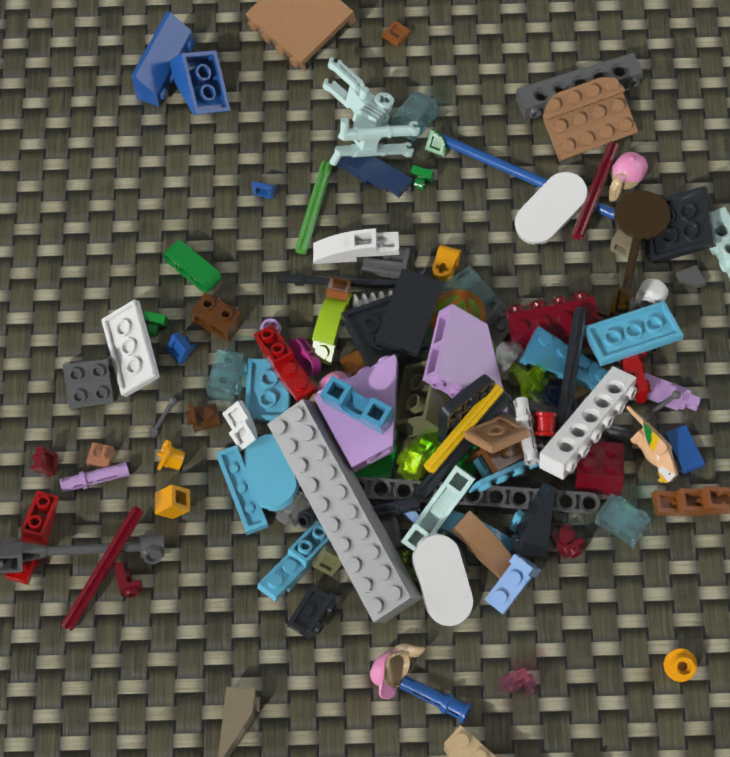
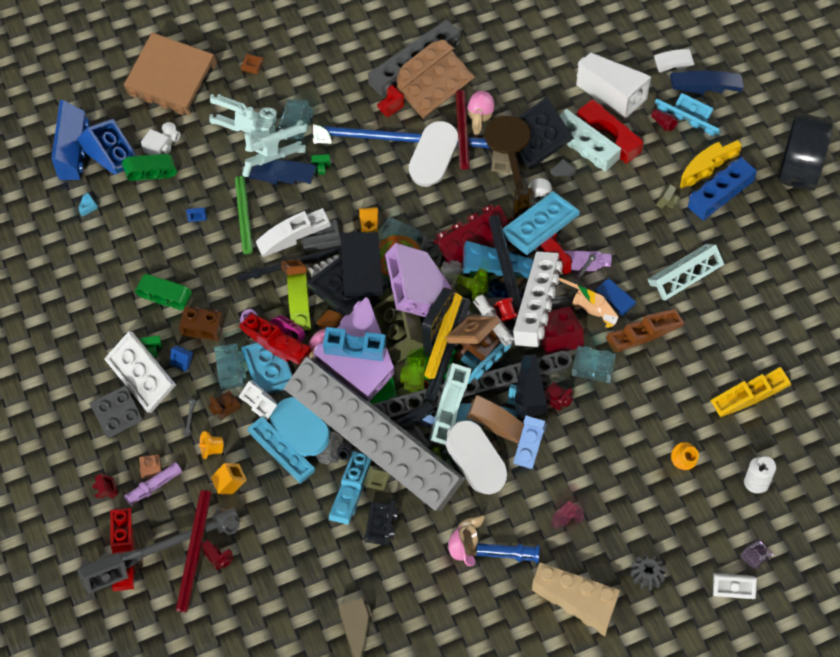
camera: 25 degrees left, 5 degrees down
none -> medium azure tile [79,193,98,217]
none -> green beam [122,154,177,181]
none -> white brick [141,122,181,155]
none -> red panel [377,85,404,118]

